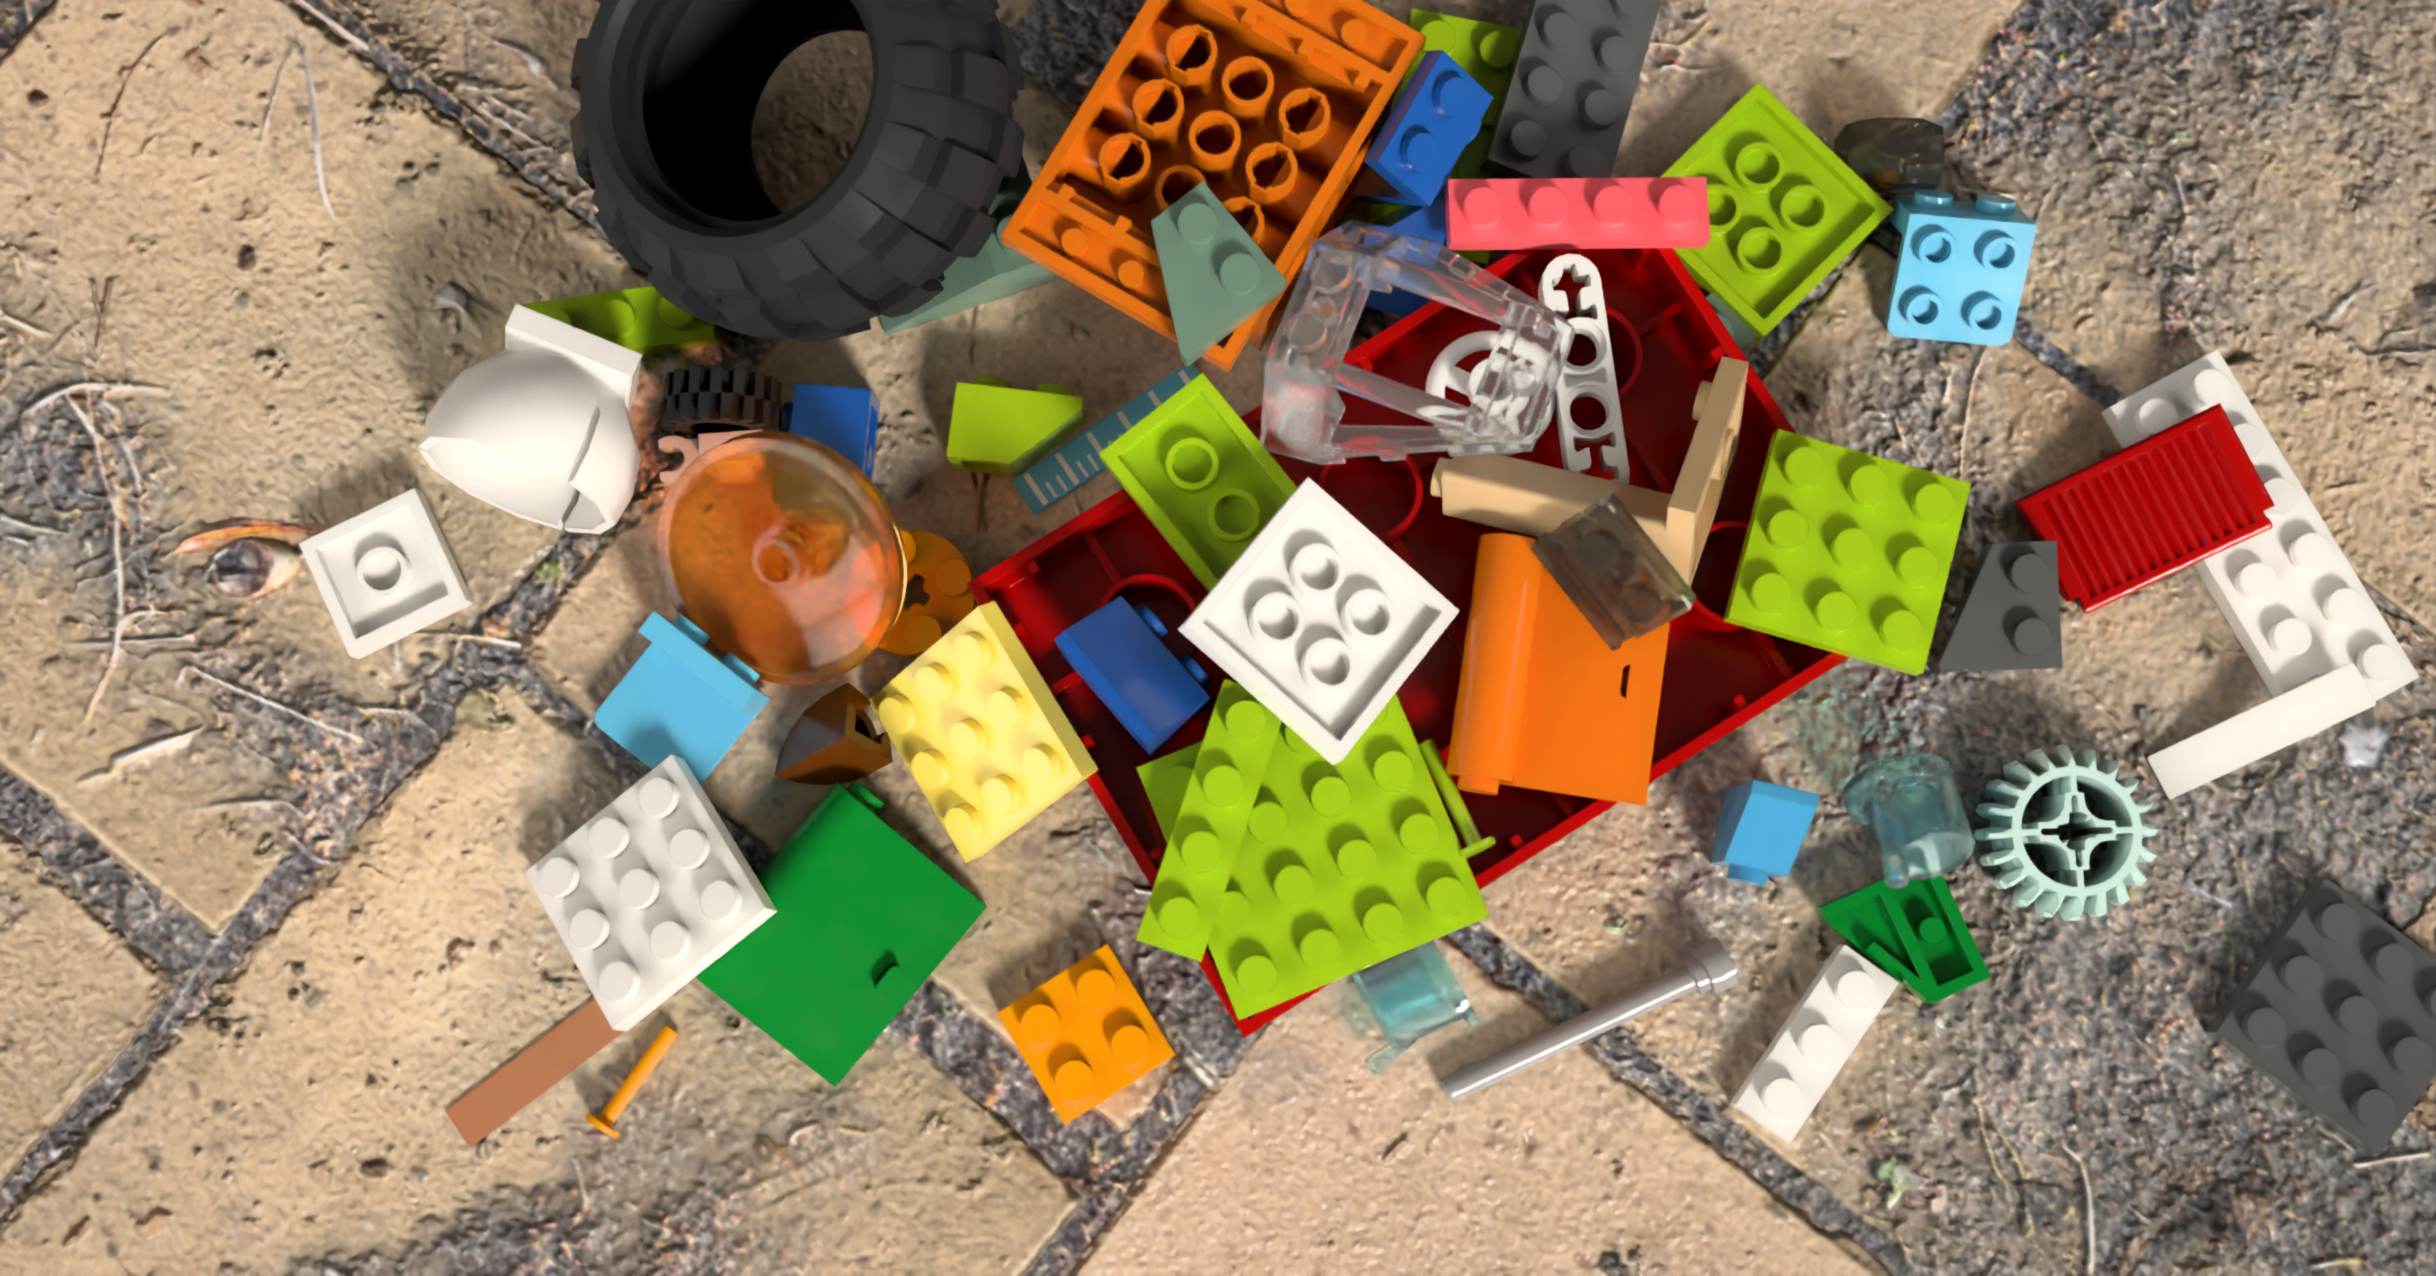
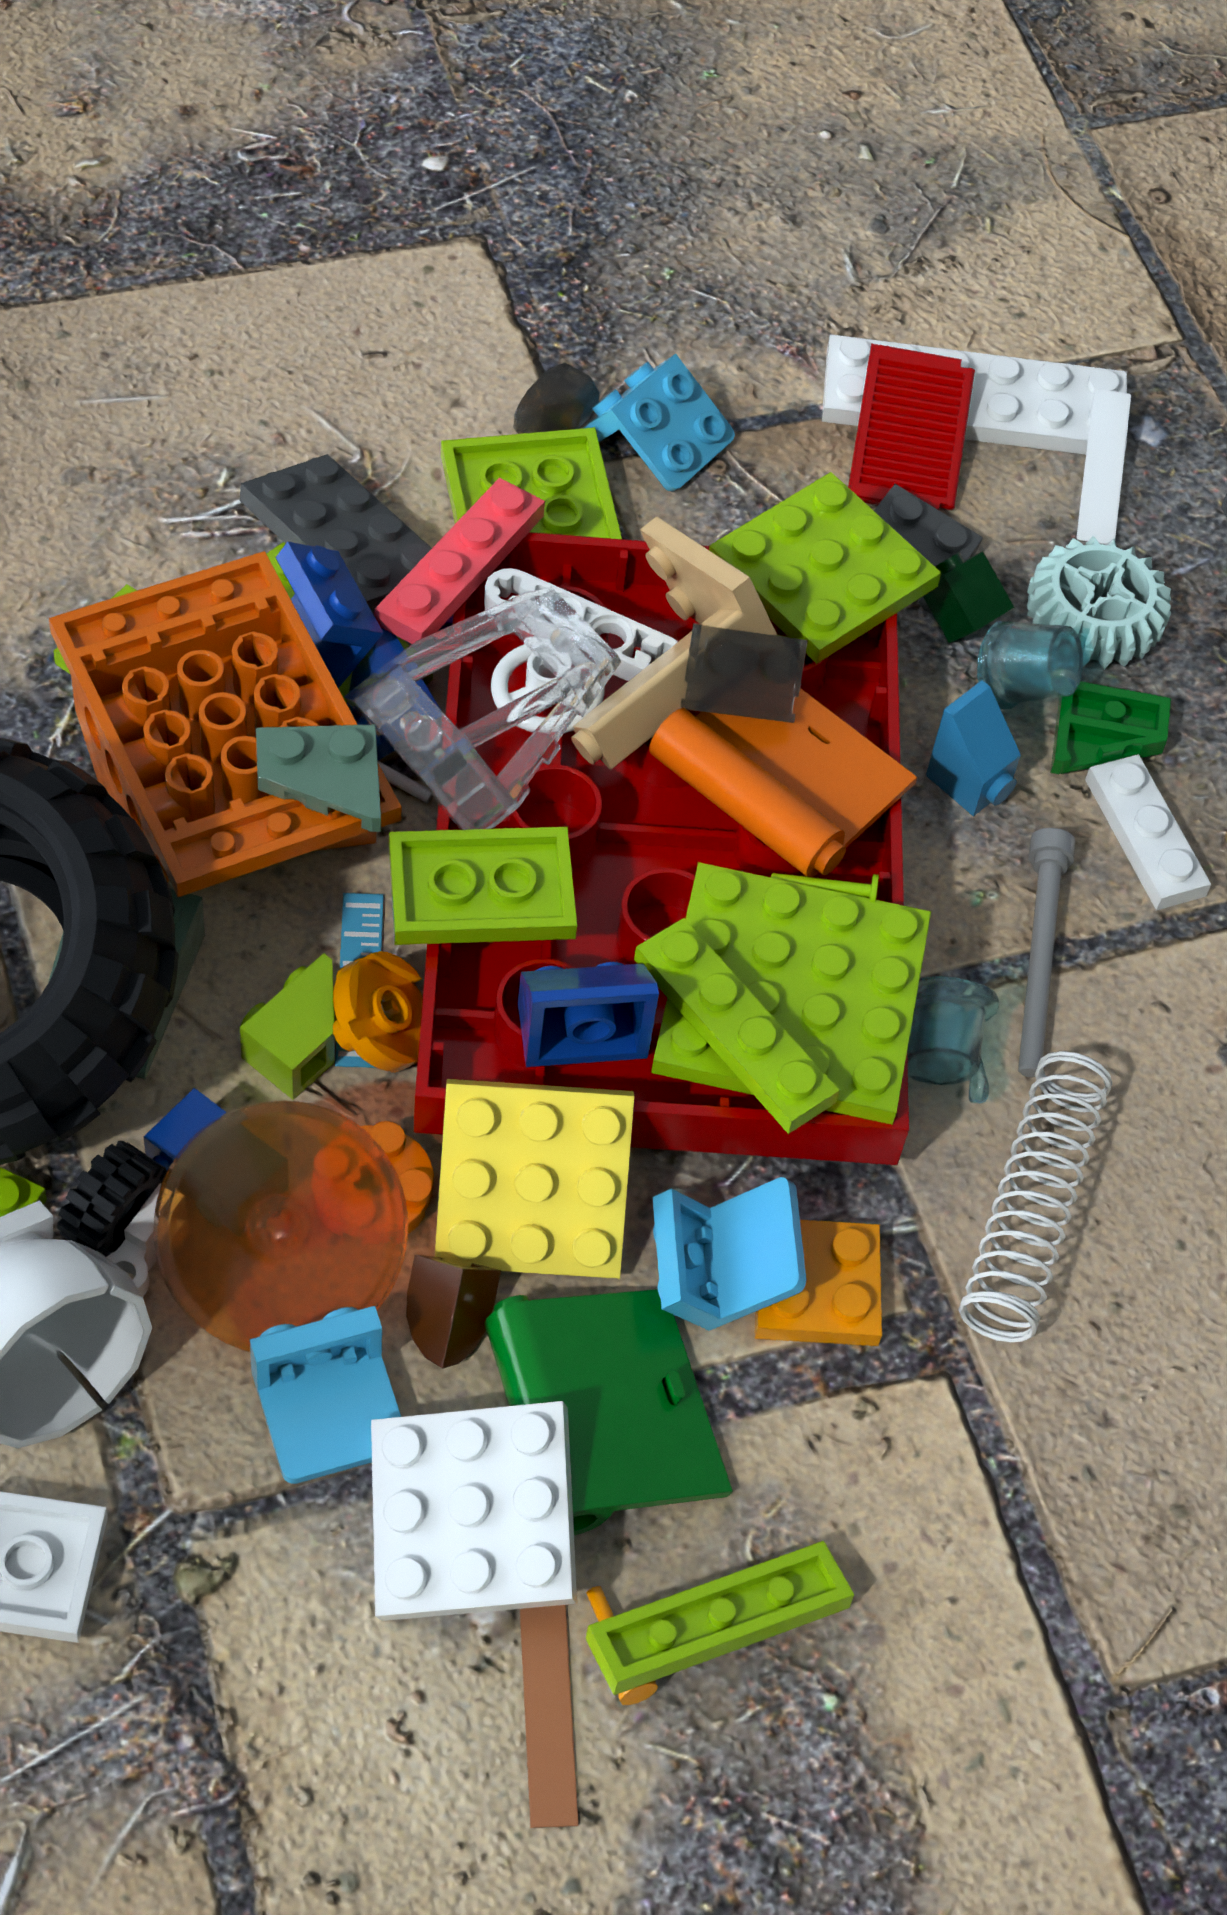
camera: 65 degrees left, 25 degrees down
white plate [1178,477,1460,765] -> none
none -> light orange plate [333,951,423,1073]
none -> lime plate [585,1541,854,1695]
none -> medium azure bracket [652,1177,806,1331]
none -> dark green brick [923,551,1014,643]
none -> white piece [958,1051,1113,1343]

